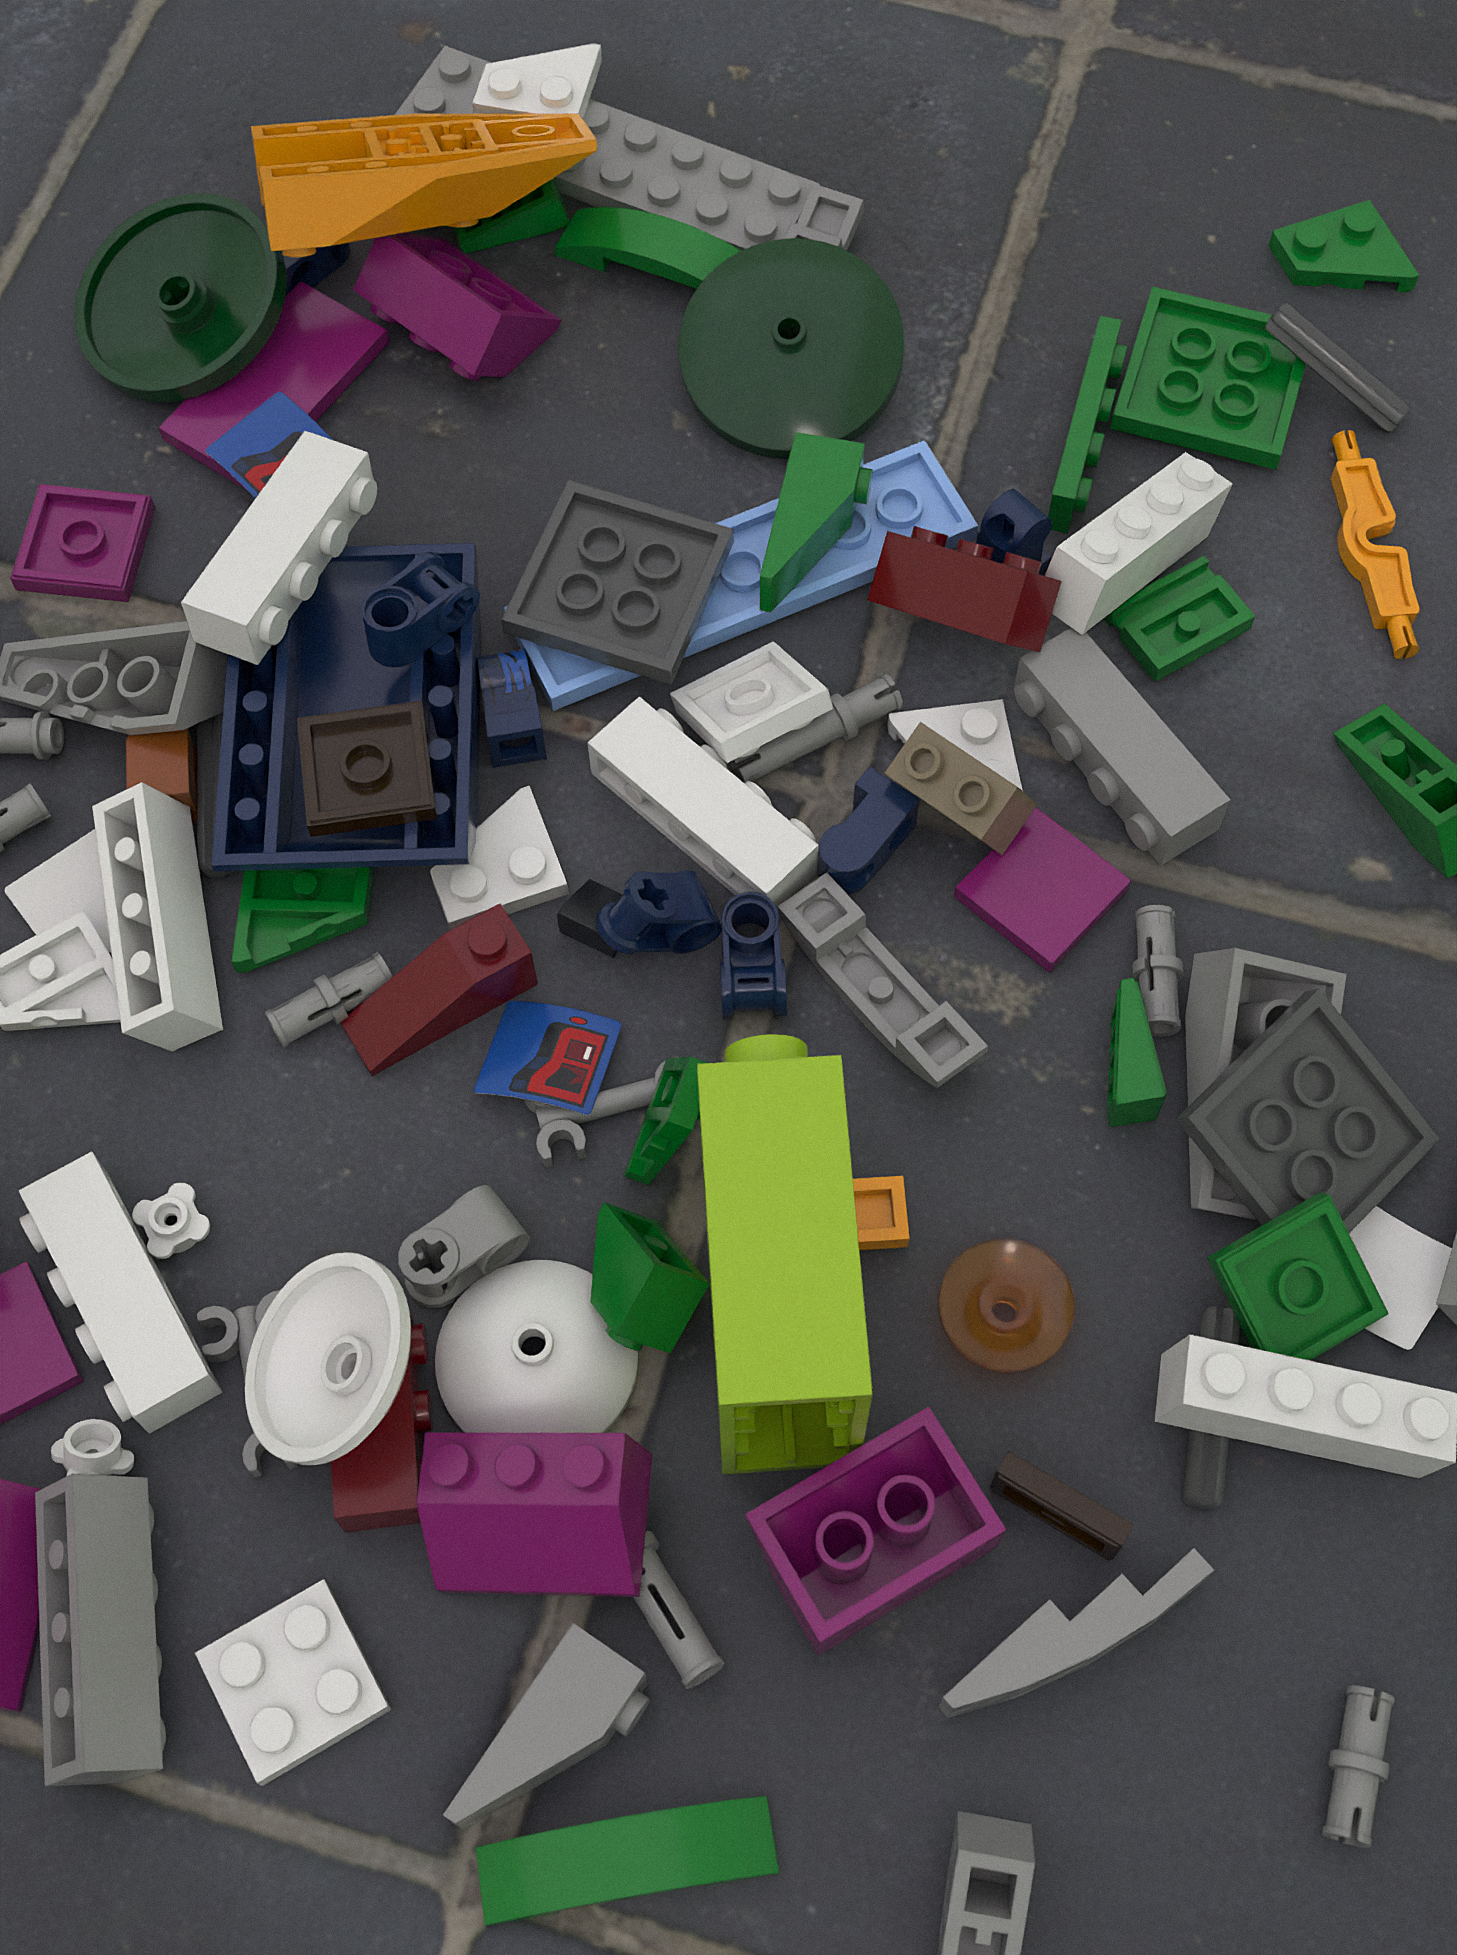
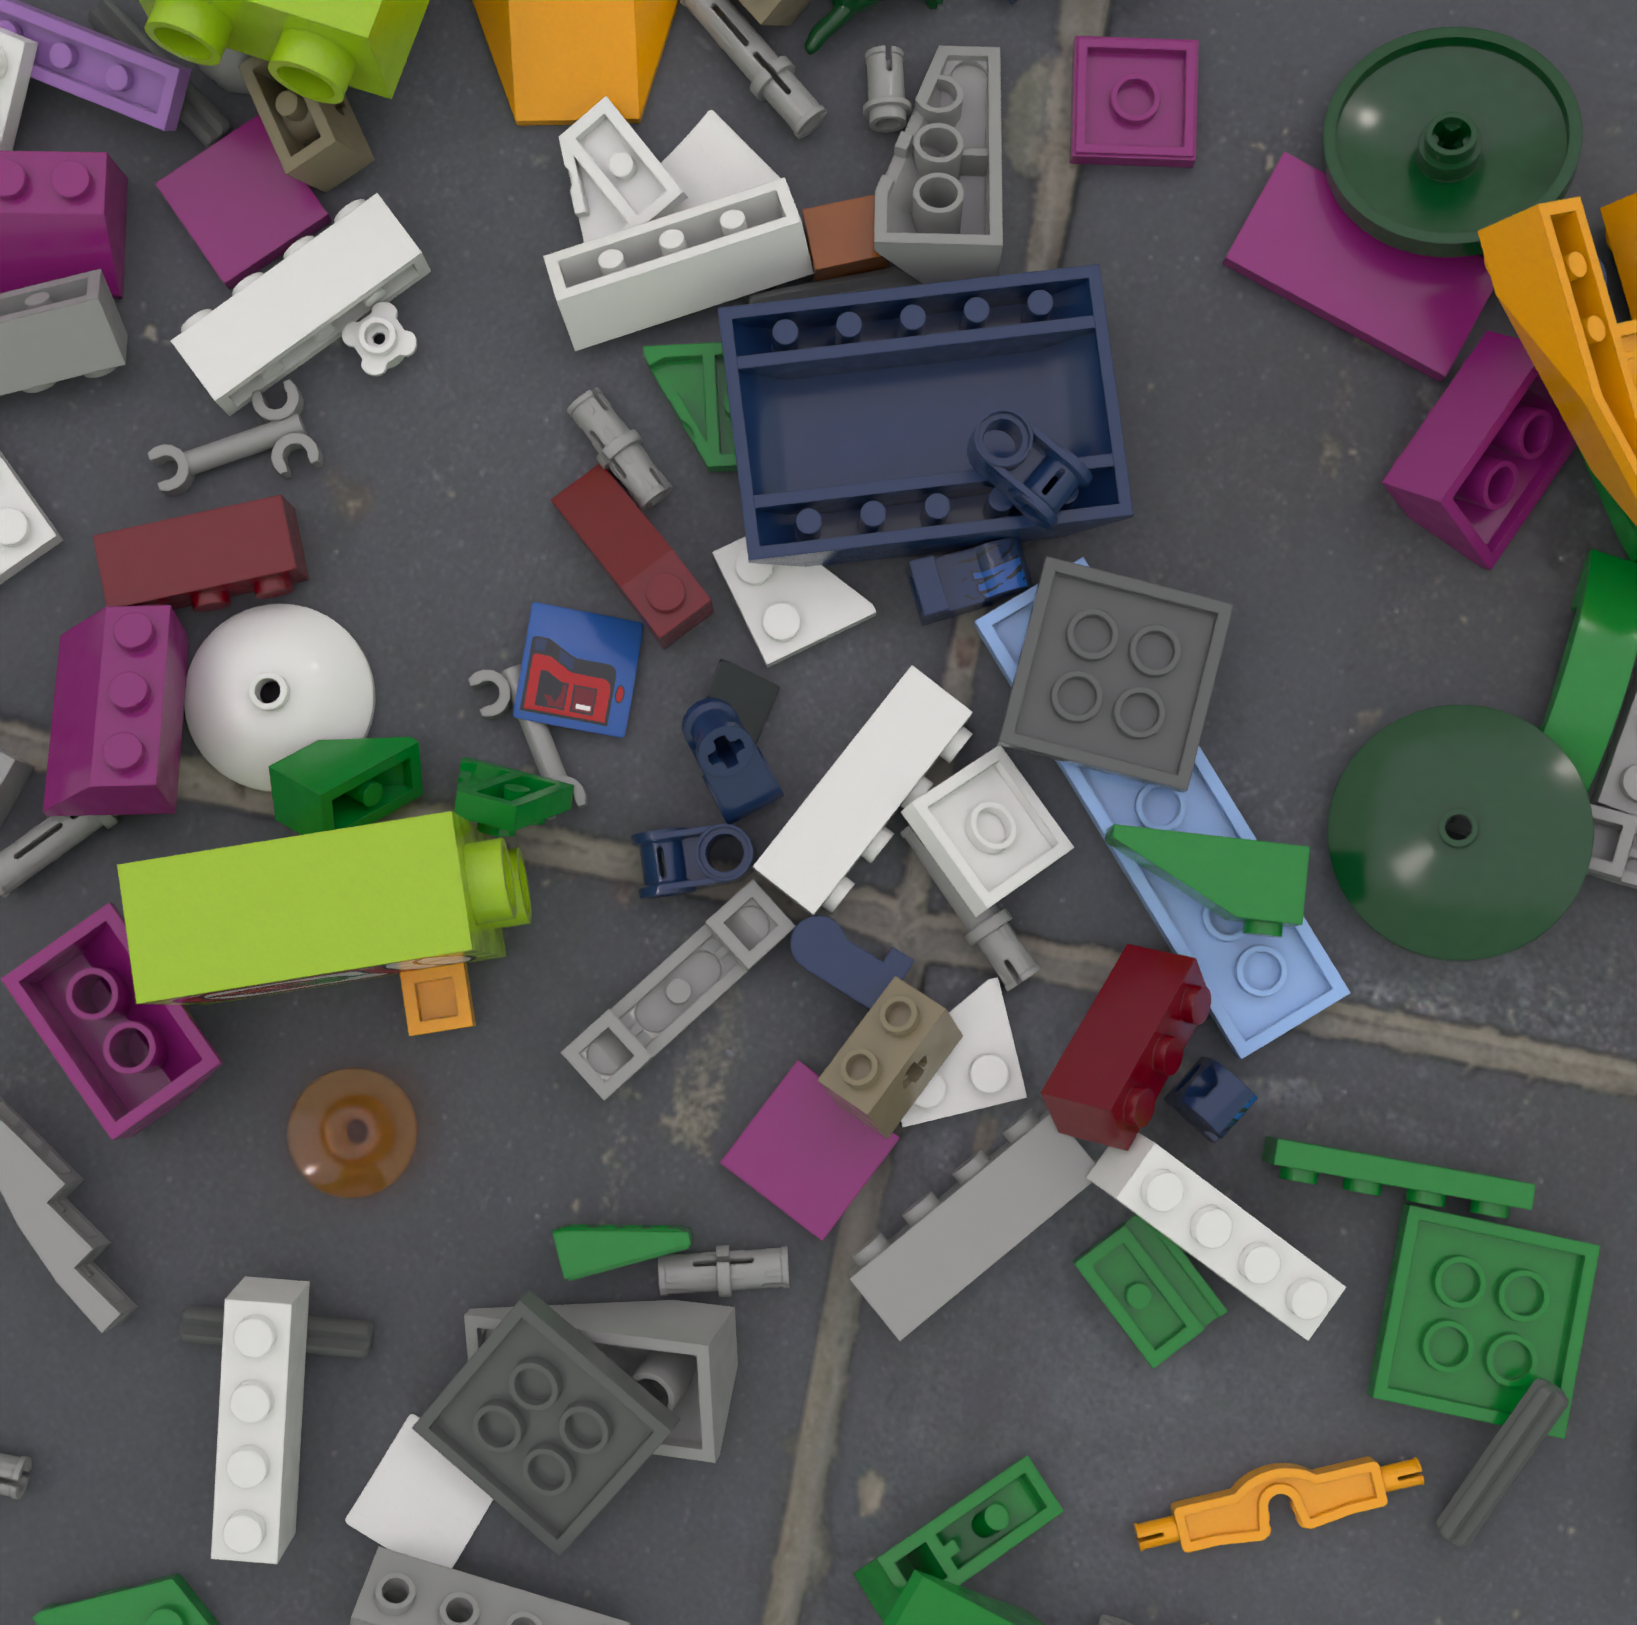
camera: 80 degrees right, 20 degrees up
white plate [51,1419,134,1476] -> none
white brick [181,431,377,665] -> none
blue sticker [205,392,333,499] -> none
white dish [245,1252,411,1465] -> none
dark brown tile [297,700,438,837] -> none
light grey piece [398,1185,531,1308] -> none
dark brown tile [990,1450,1134,1560] -> none
green plate [1207,1192,1389,1361] -> none

